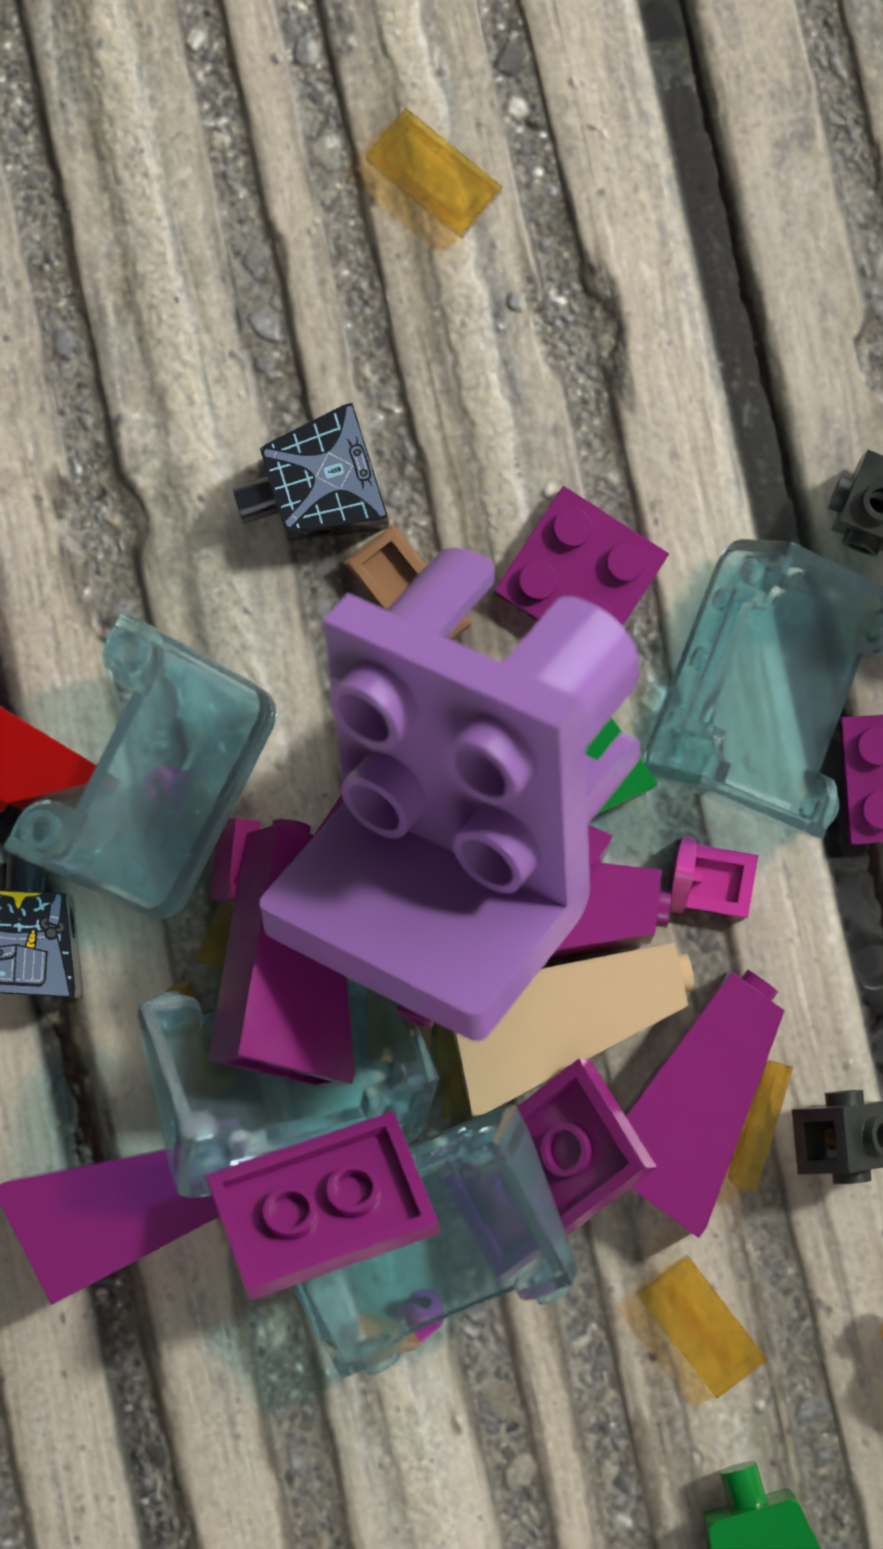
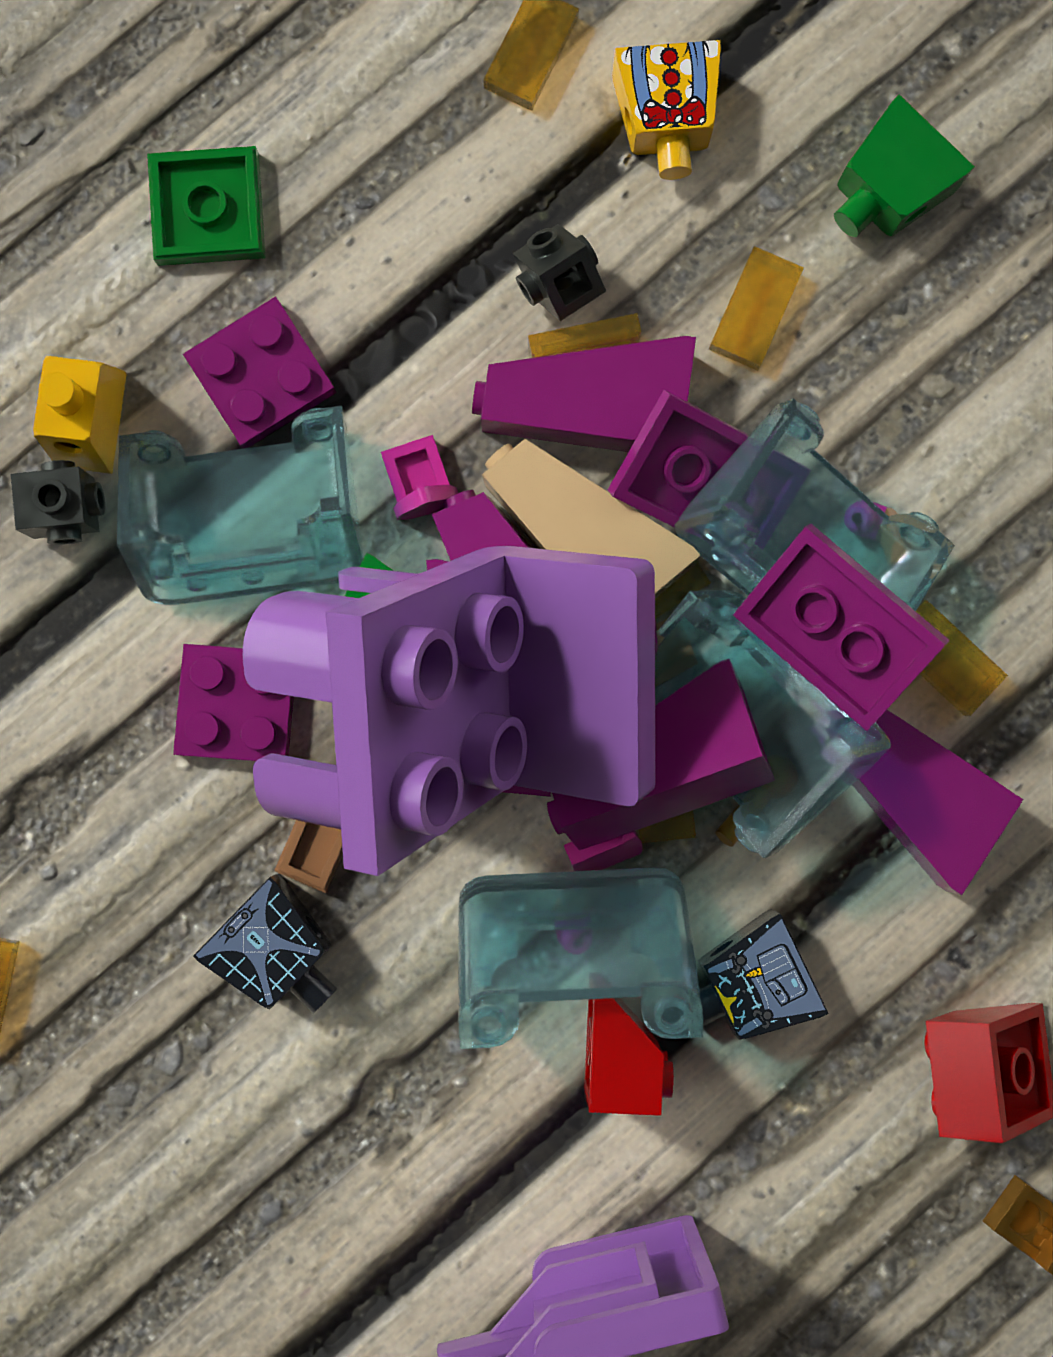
camera: 120 degrees left, 0 degrees up
none -> clear yellow tile [914,599,1008,717]

